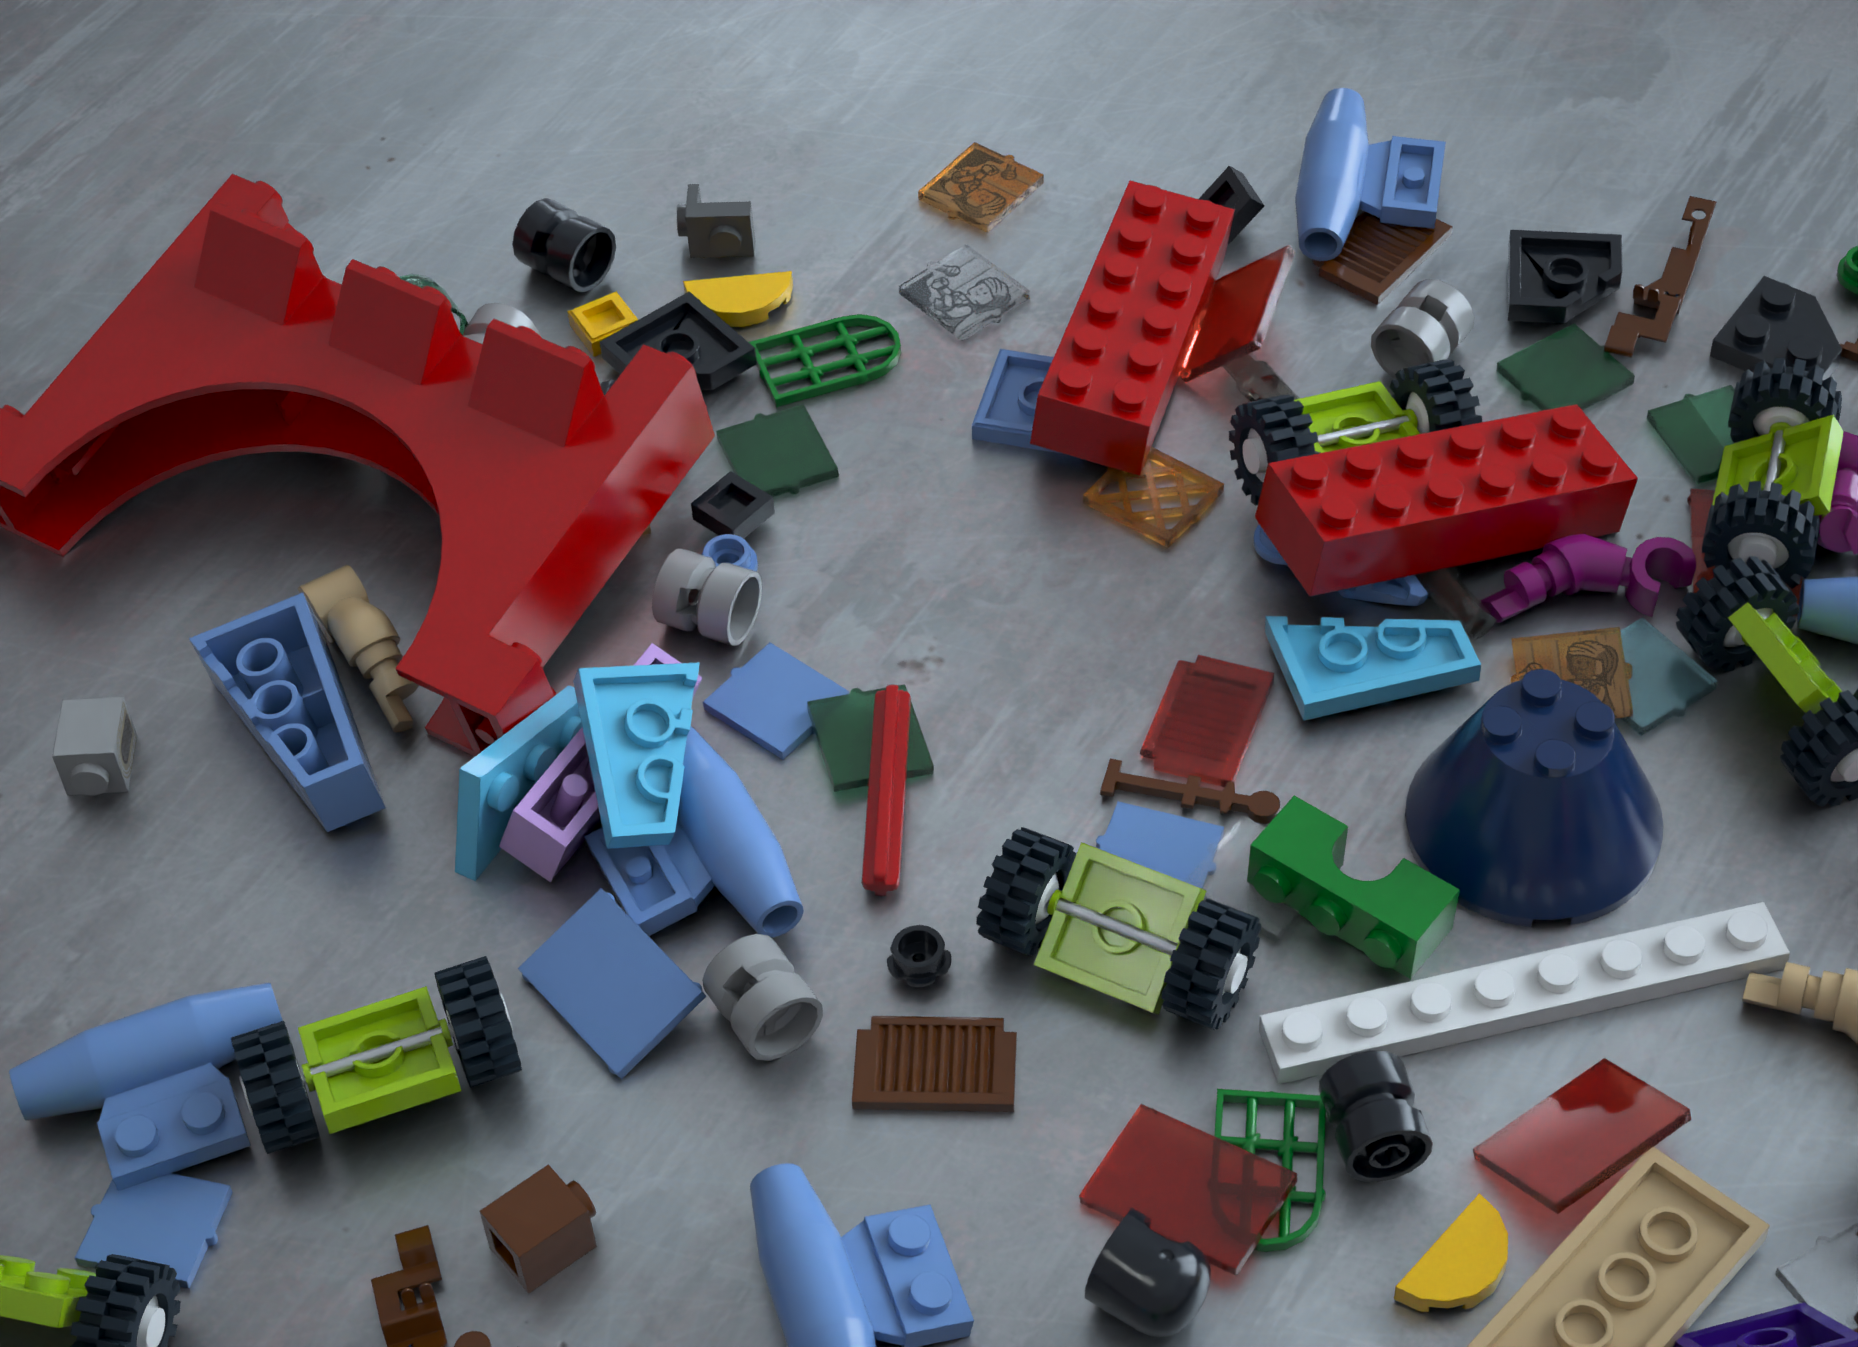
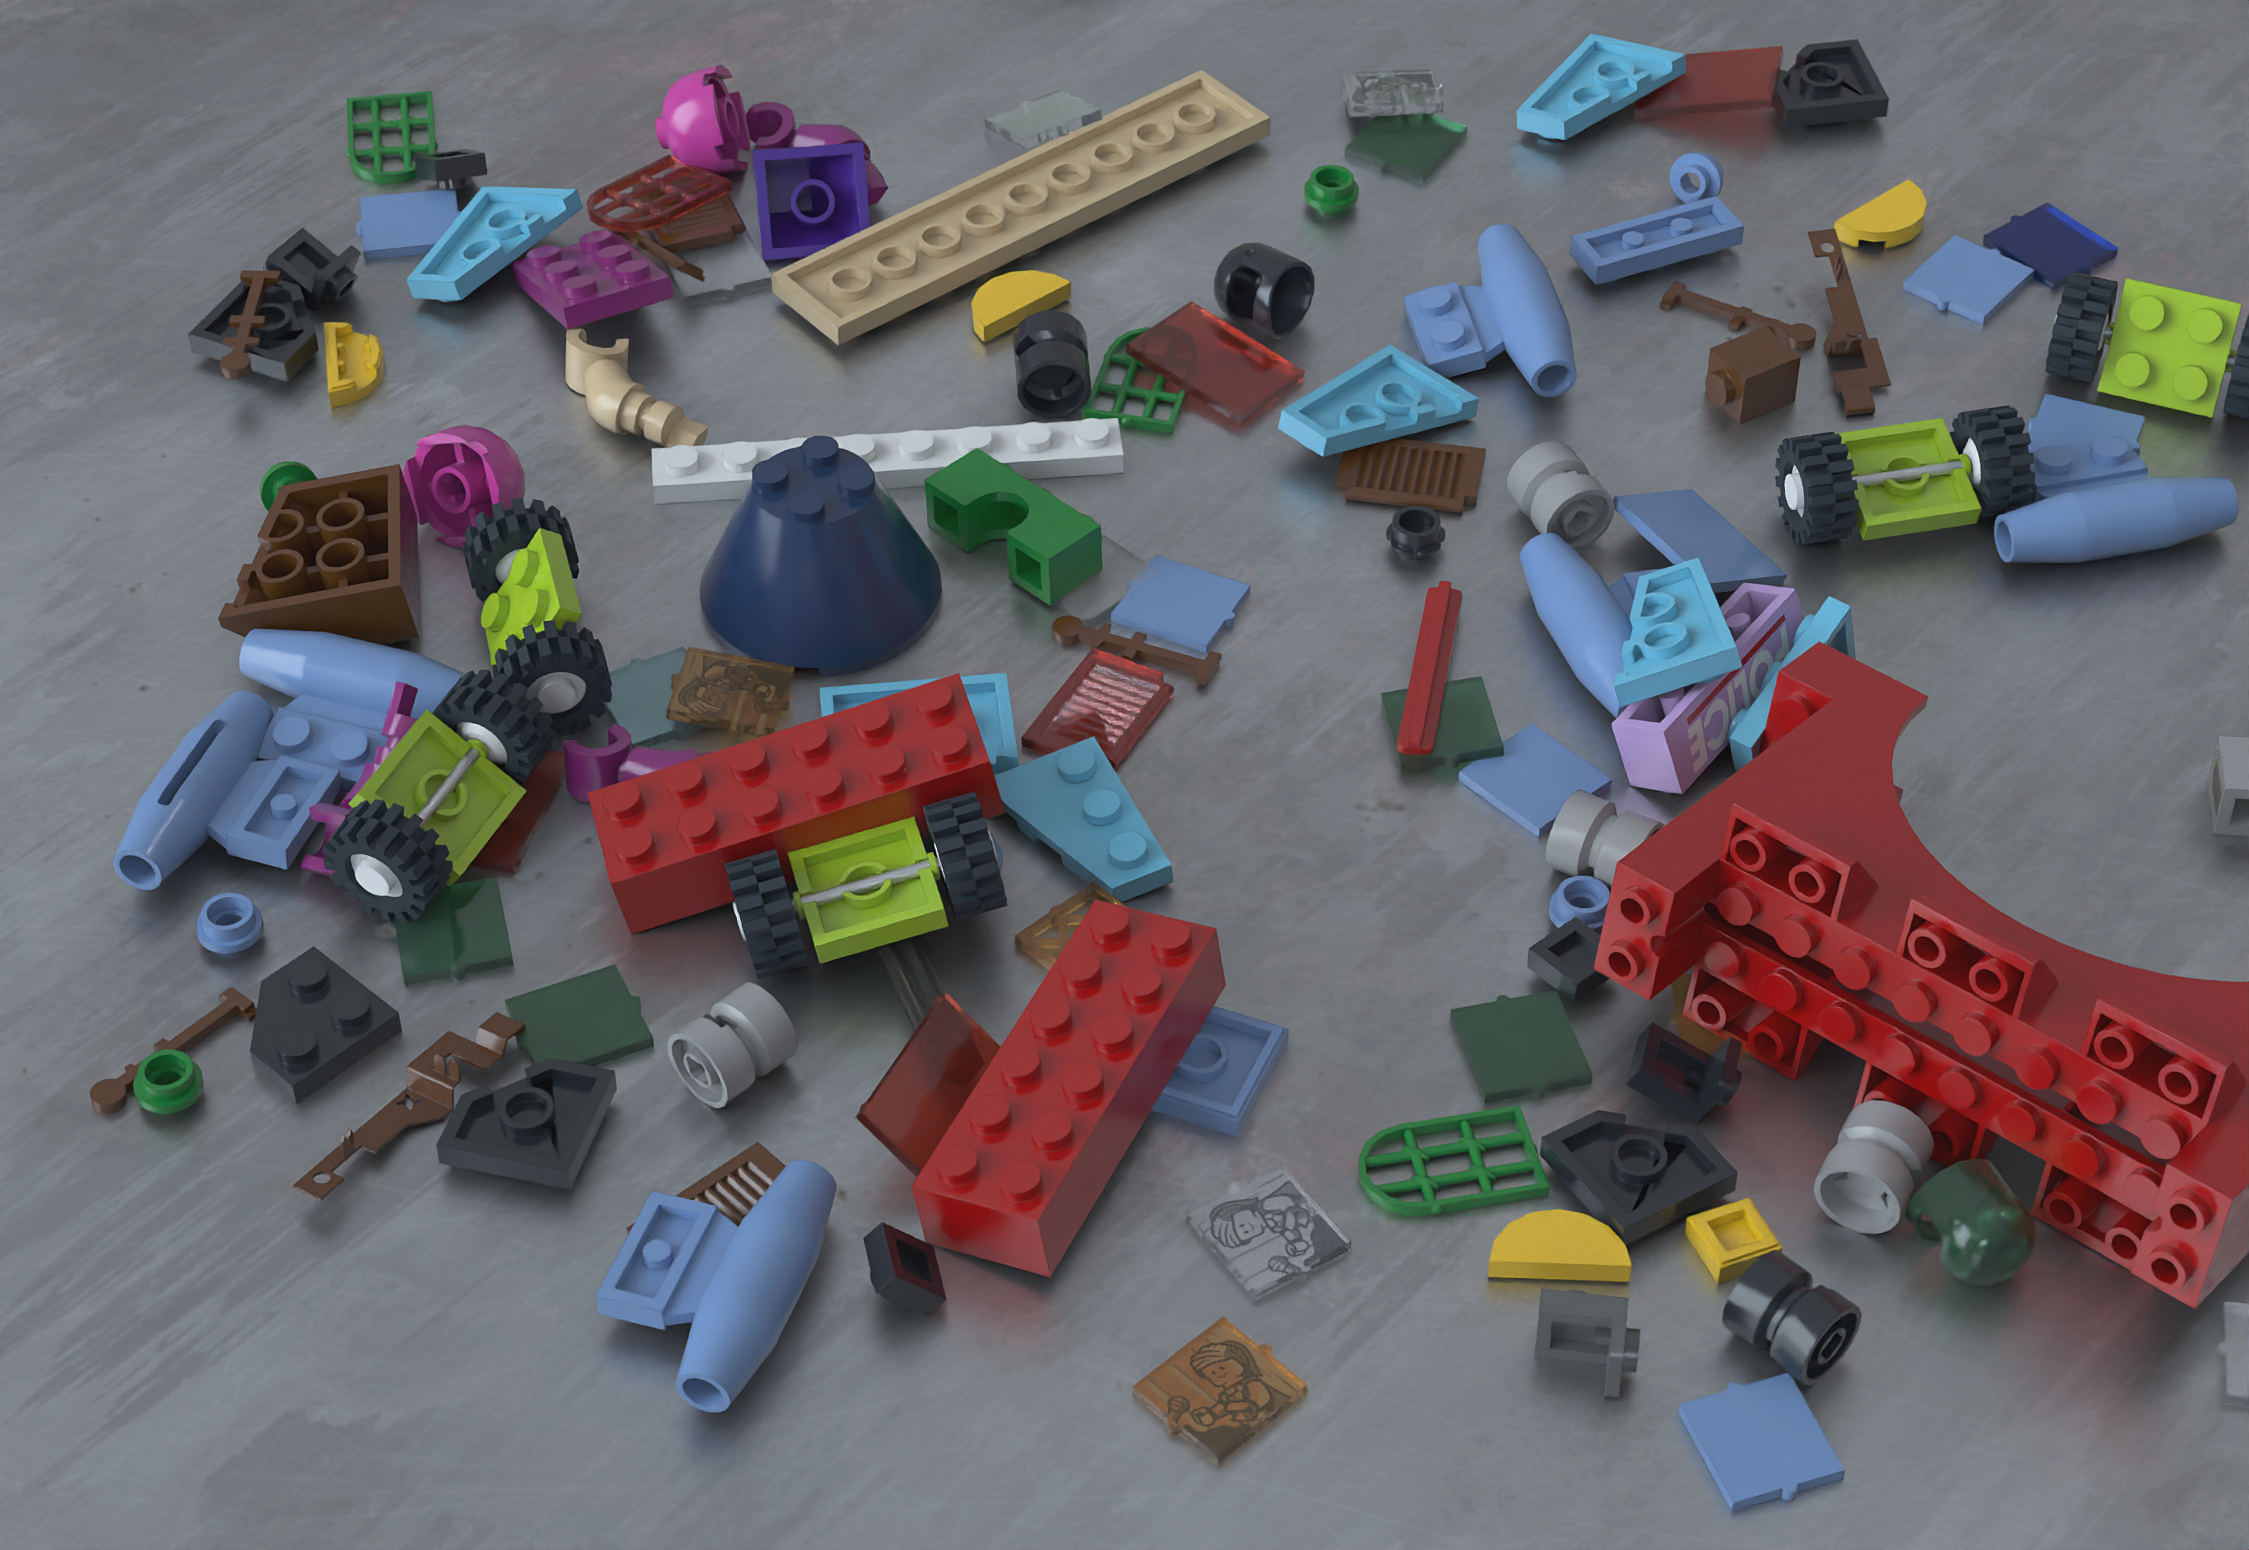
camera: 175 degrees left, 5 degrees down
medium blue wedge [189,593,386,832] -> none
tan piece [298,565,419,733] -> none
plate [976,827,1261,1030] -> none
clear red piece [1473,1058,1692,1214] -> none
none -> medium azure wing [994,737,1174,904]
none -> medium azure wing [1278,345,1479,457]
none -> medium blue piece [1678,1373,1845,1511]

